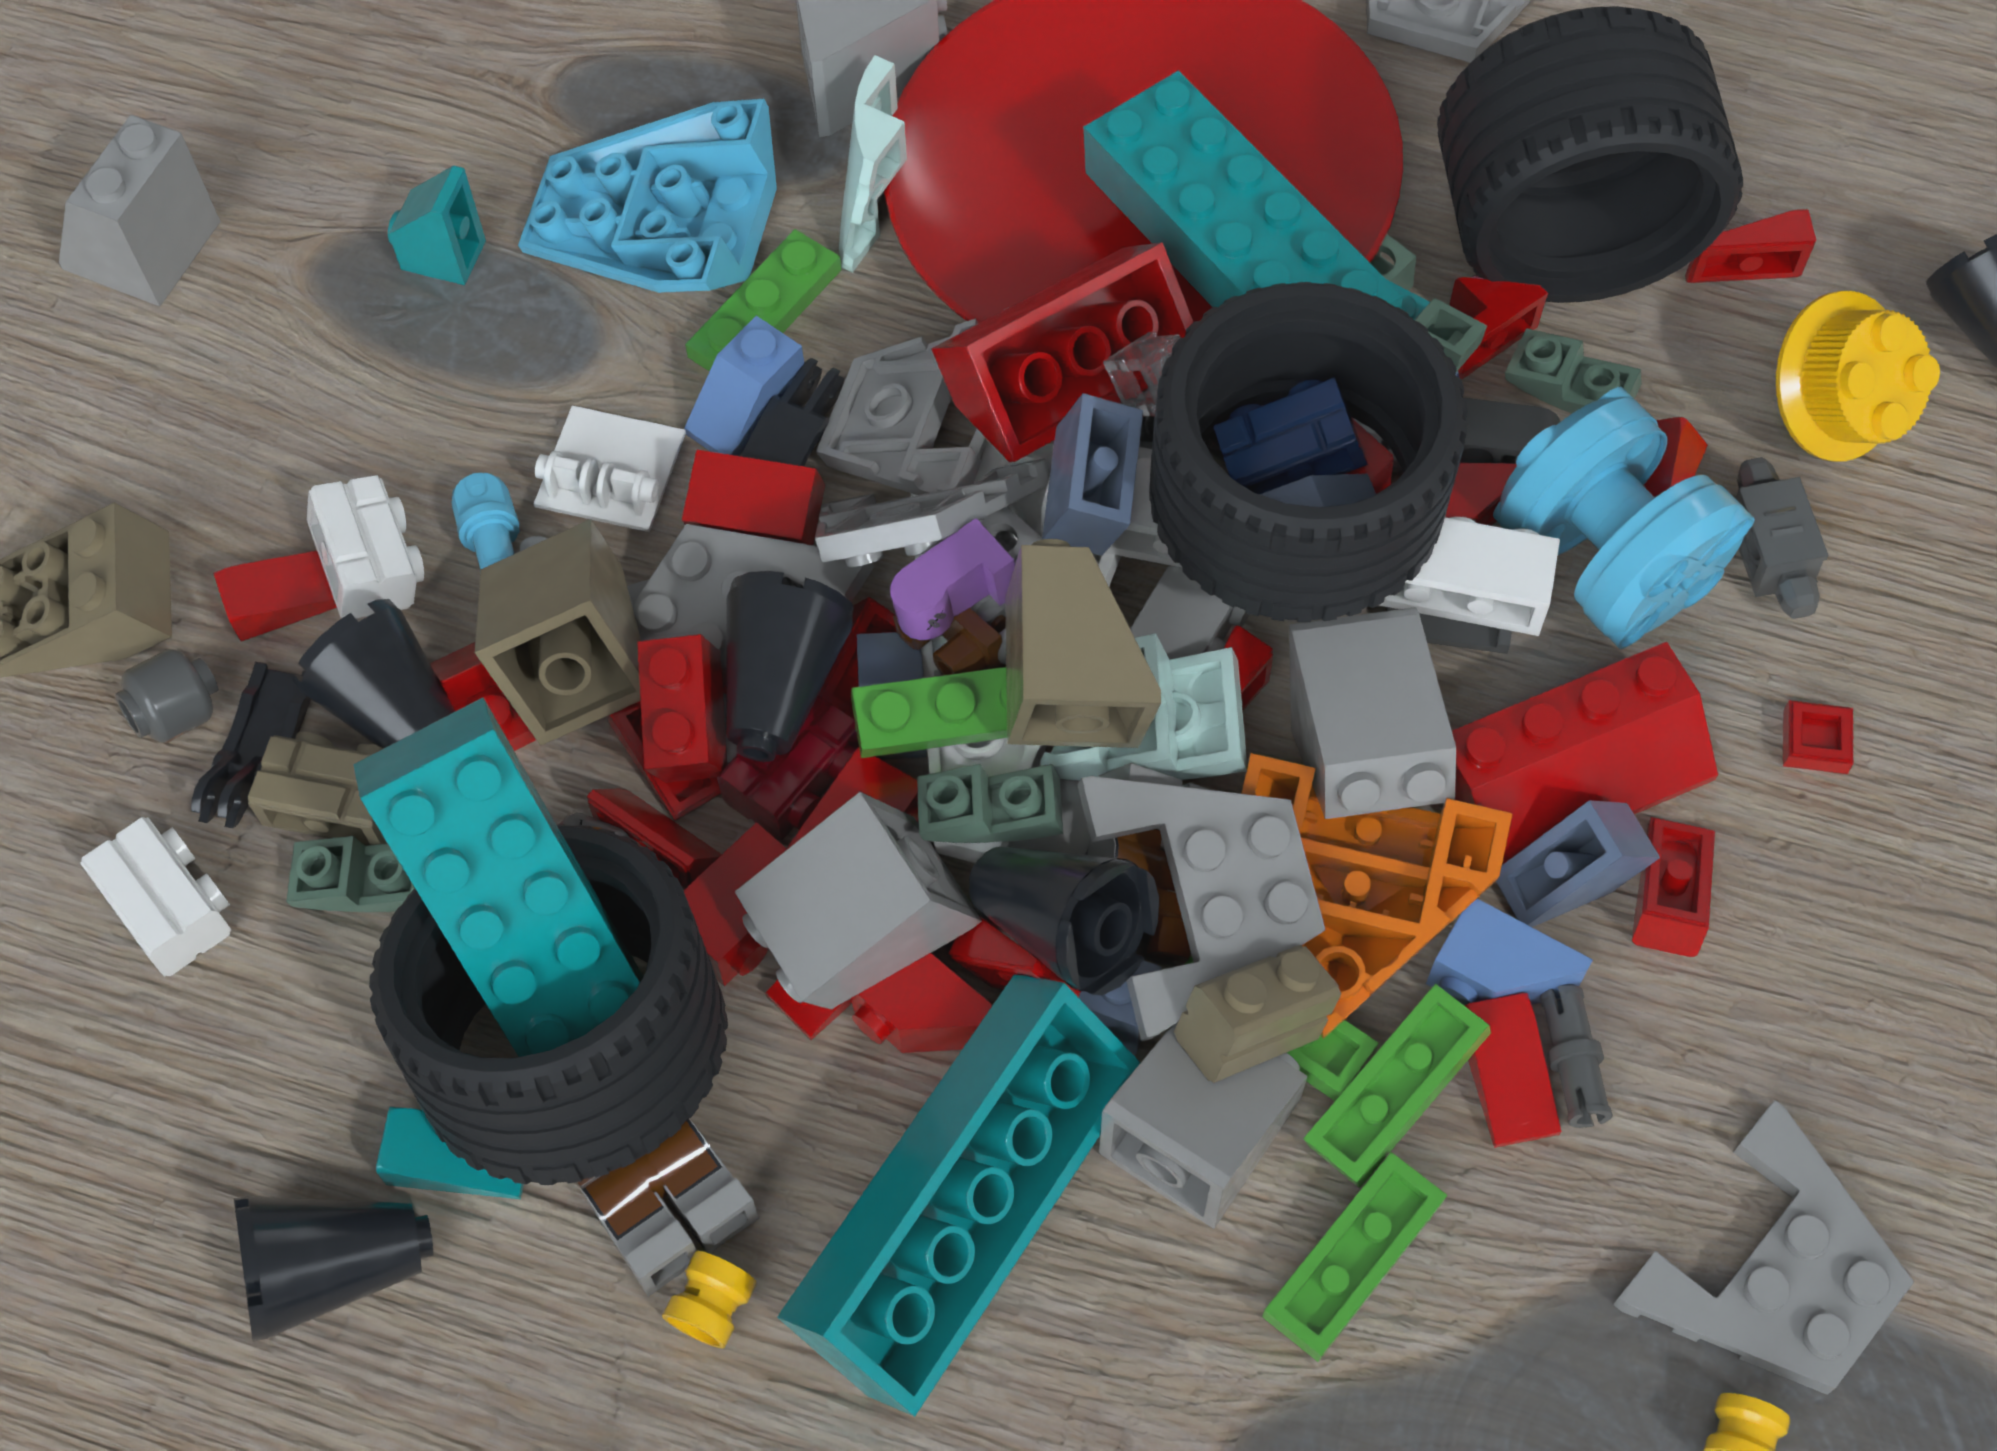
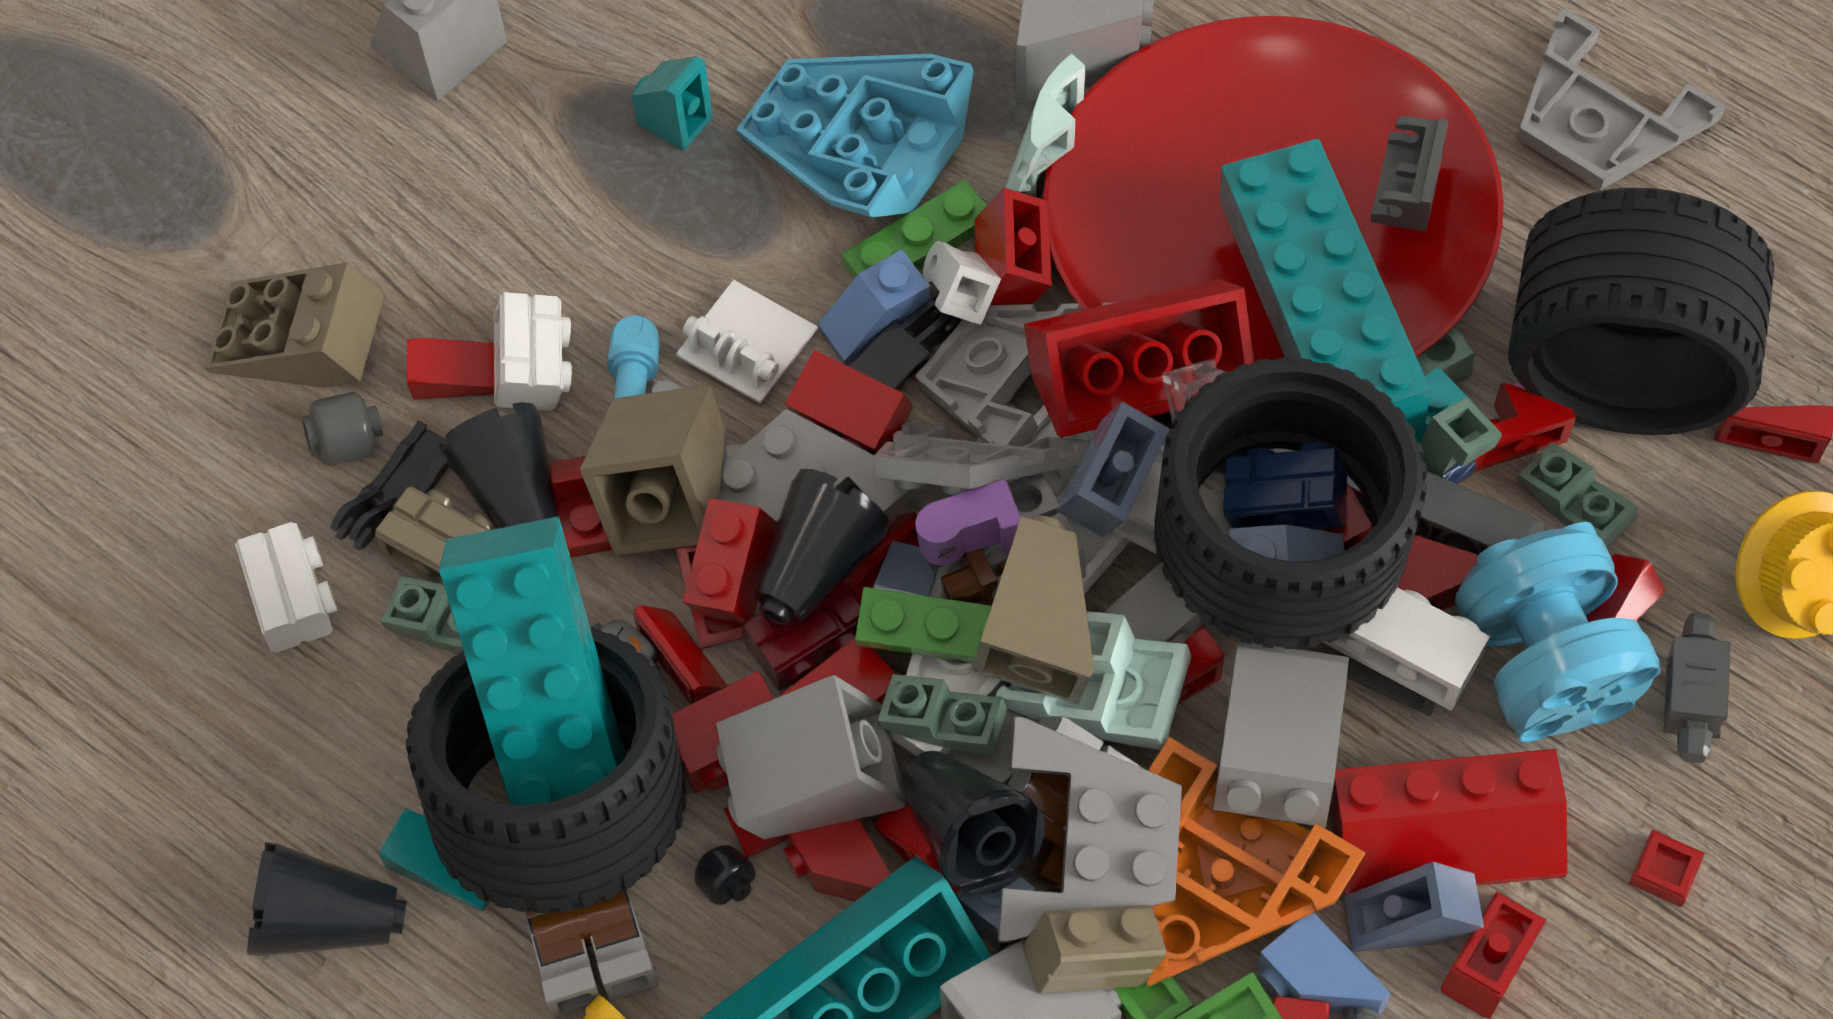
camera: 20 degrees right, 0 degrees up
none -> black piece [694,845,756,905]
none -> white leg [923,241,1001,325]
none -> red brick [974,188,1052,305]
none -> dark grey hinge [1370,116,1449,232]

